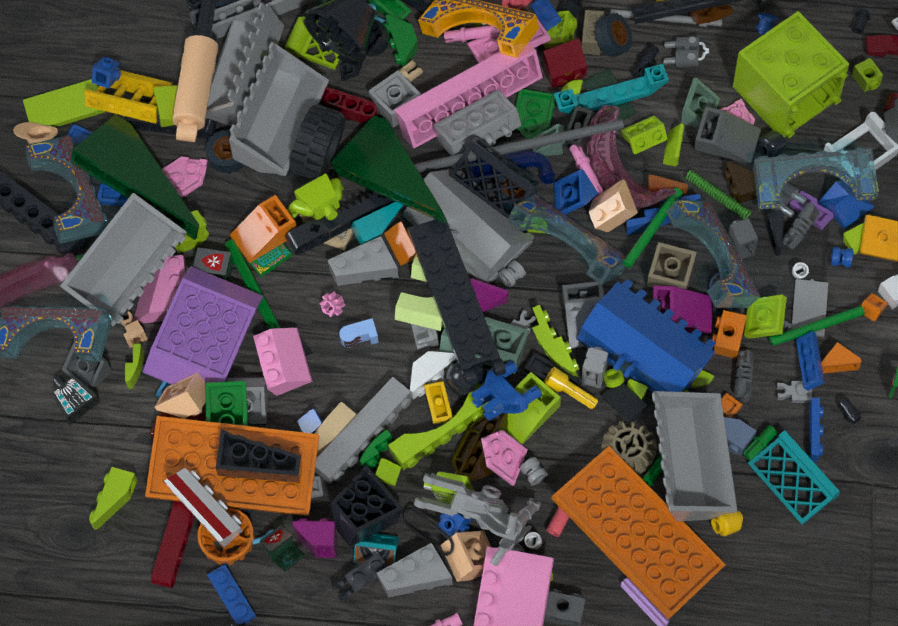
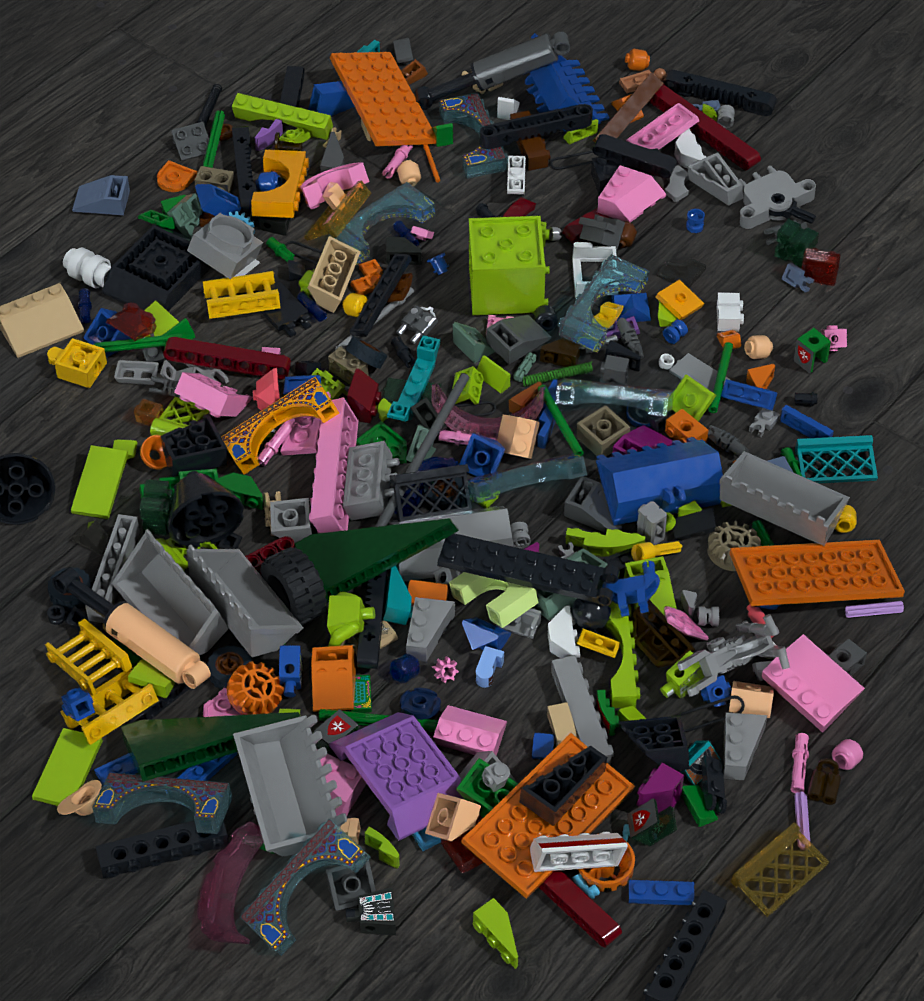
camera: 60 degrees left, 15 degrees down
none -> yellow fence [45,619,133,695]
none -> orange gear [227,661,284,715]
none -> blue torso [279,646,303,697]
none -> clear blue head [390,653,420,683]
none -> dark blue tile [400,688,441,720]
none -> blue slope [462,617,511,650]
none -> light grey plate [482,762,510,792]
none -> sand green axle [513,352,536,382]
none -> light grey hinge [549,227,562,241]
none -> medium azure arm [572,873,600,899]
none -> yellow slope [592,302,624,328]
none -> light grey slope [681,590,697,619]
none -> green slope [681,785,718,827]
none -> light nougat head [744,335,773,359]

